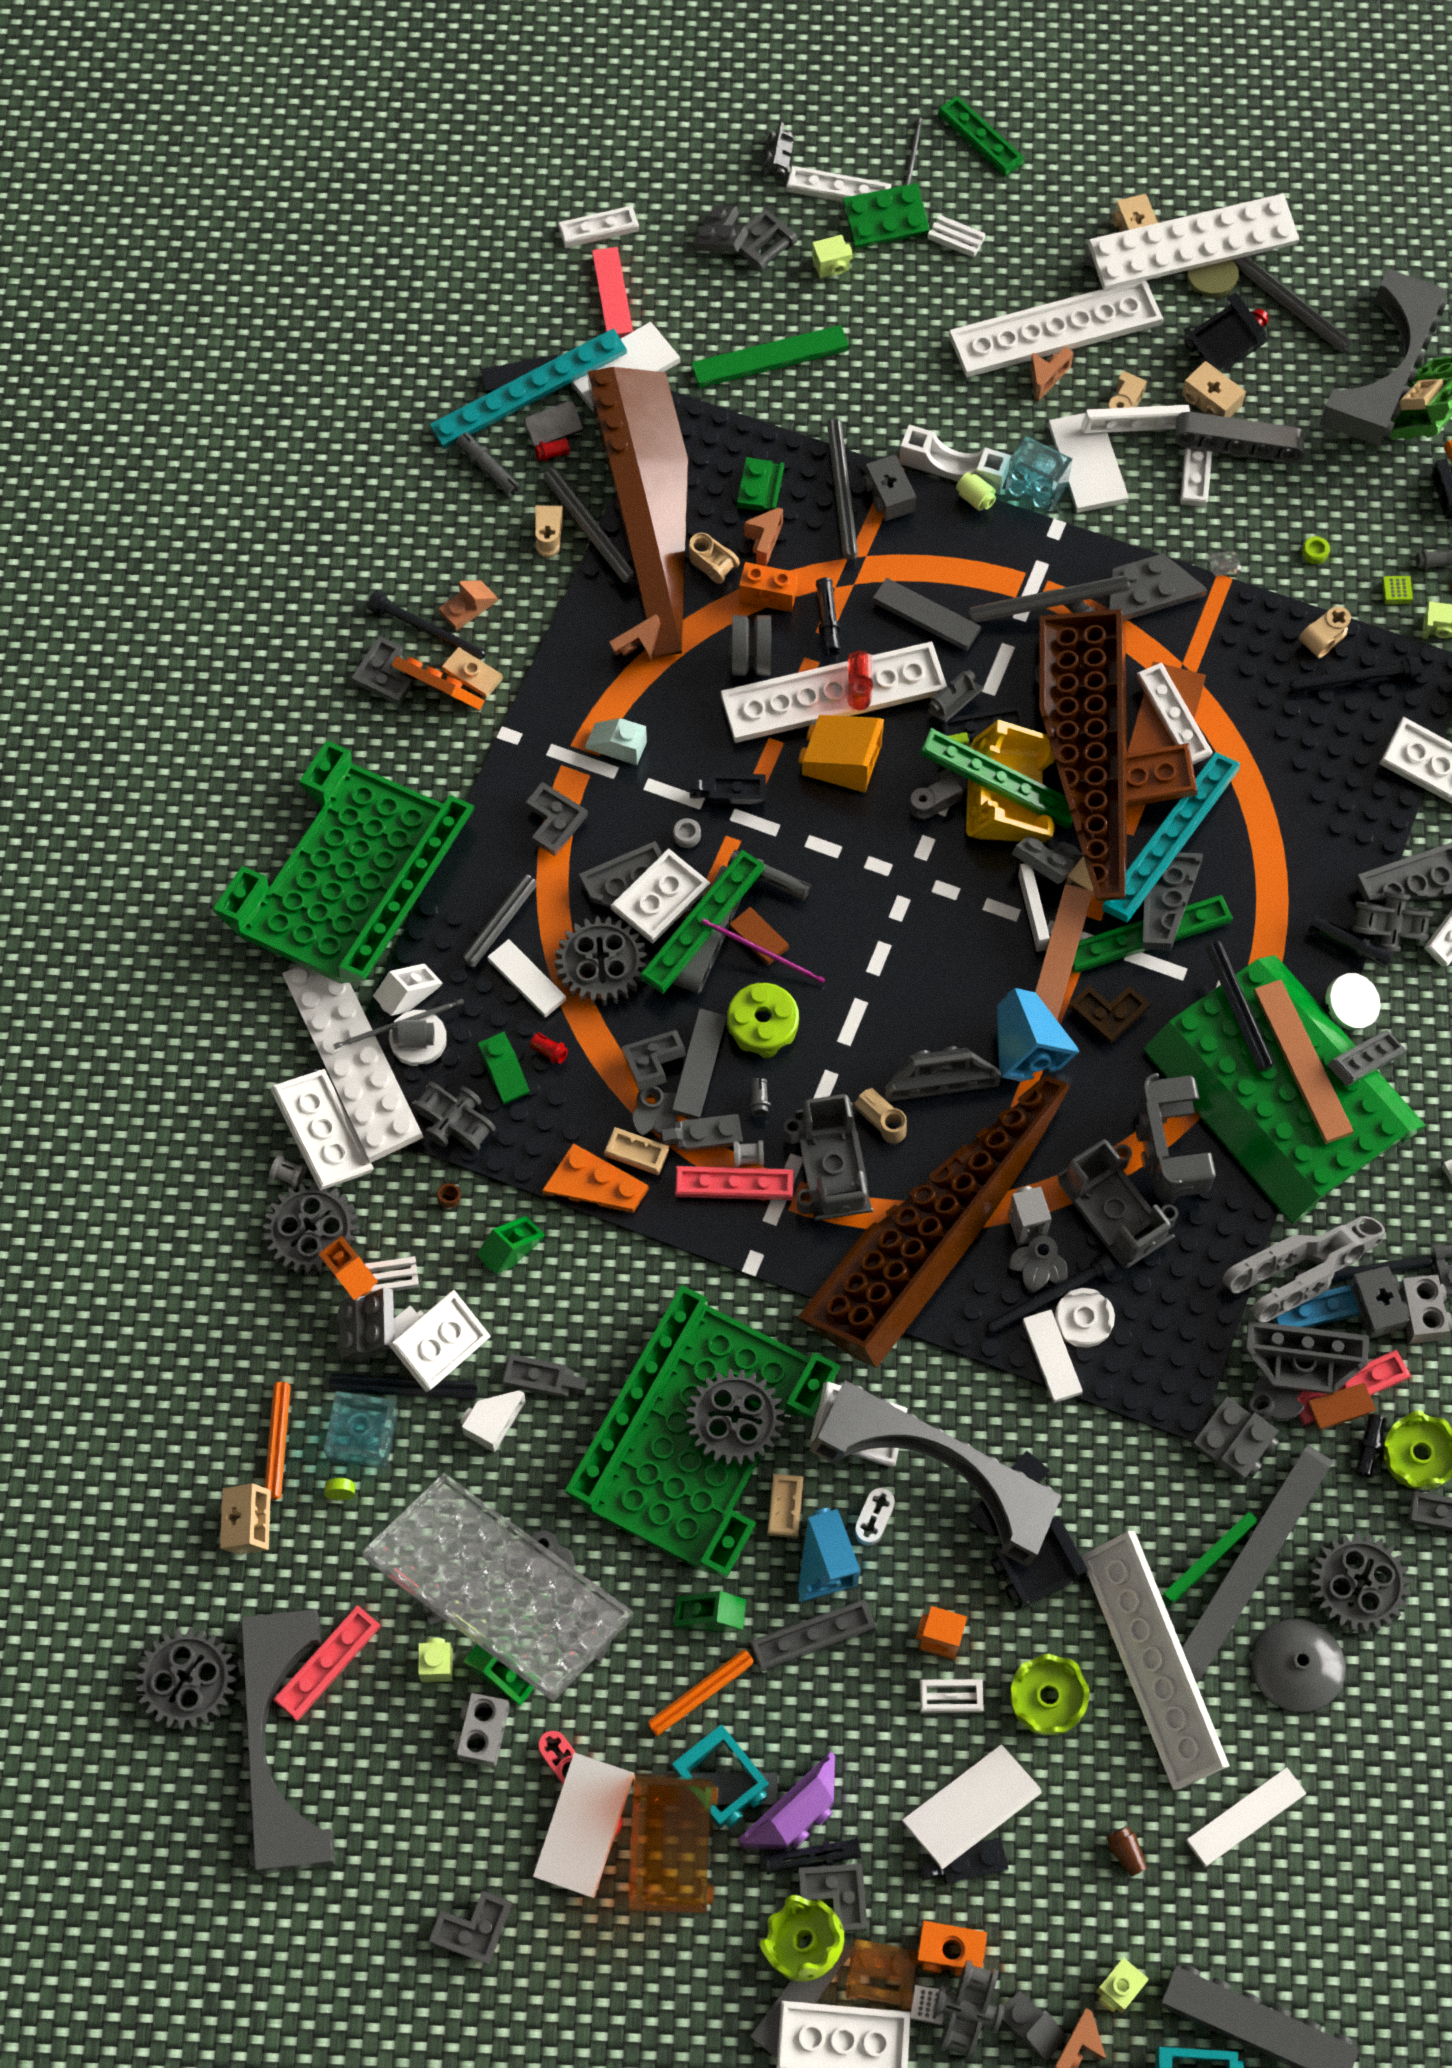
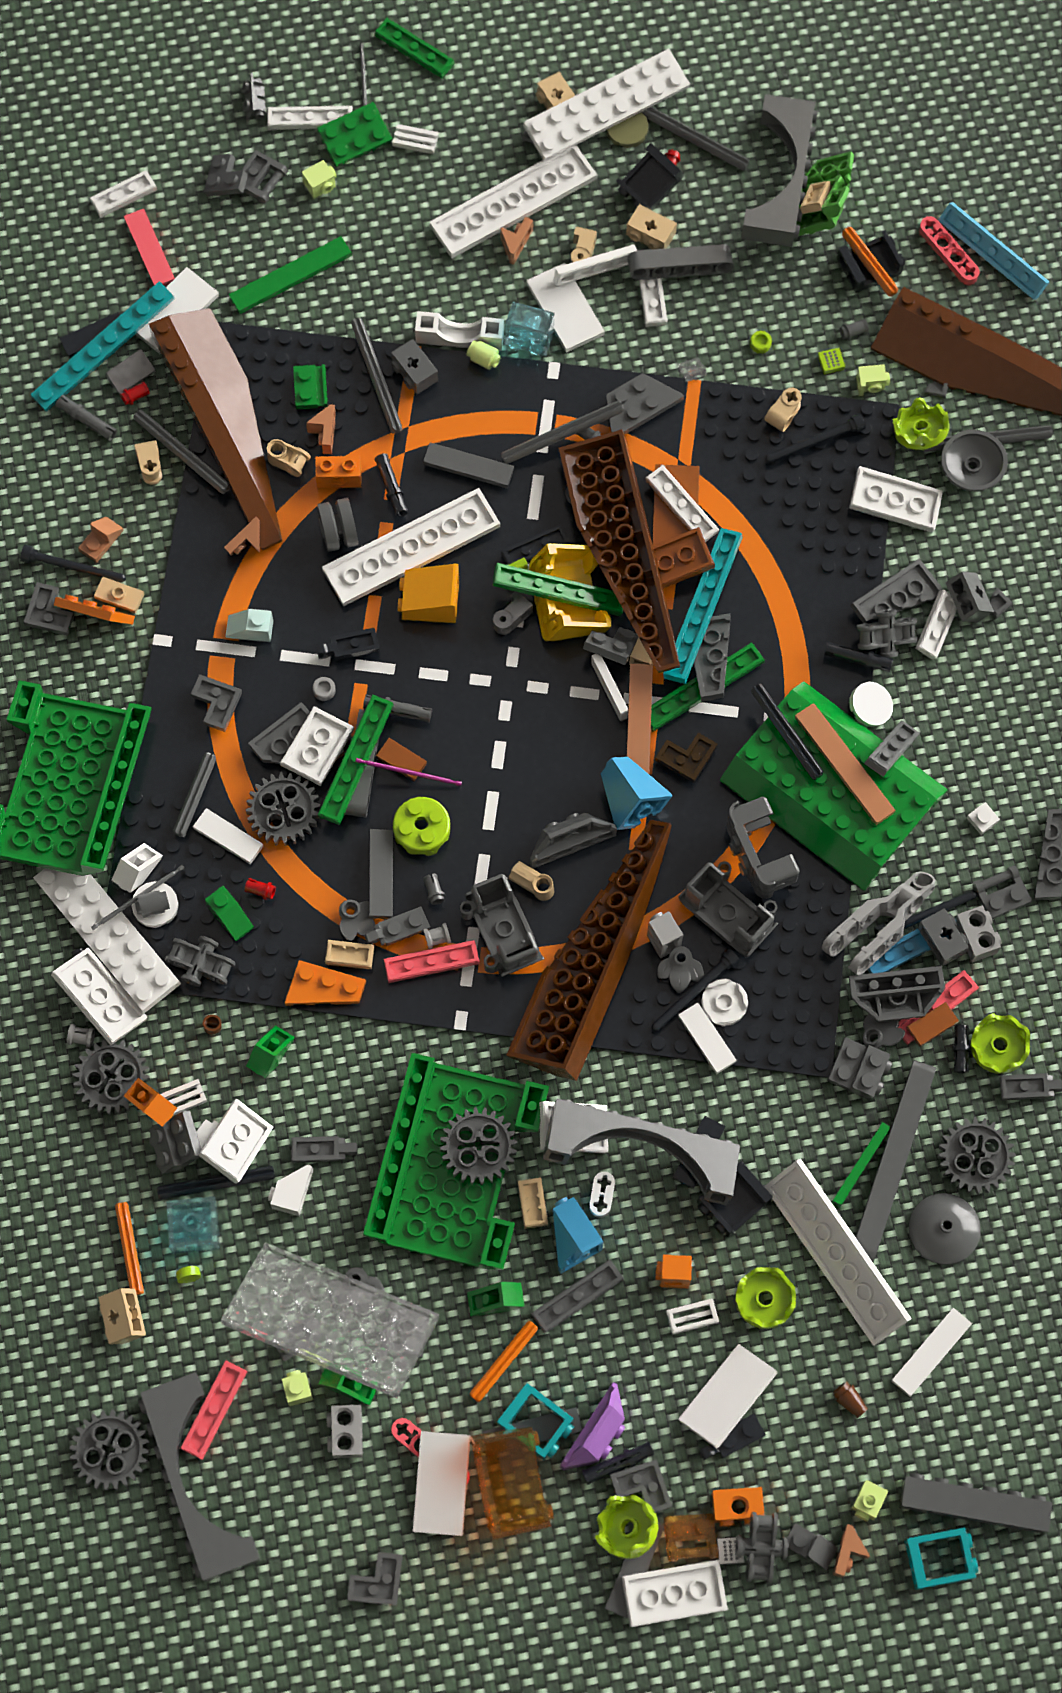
camera: 15 degrees left, 5 degrees up
dark grey plate [622,1030,686,1091] -> none
clear red piece [847,651,873,710] -> none
dark grey hinge [927,670,984,722] -> none

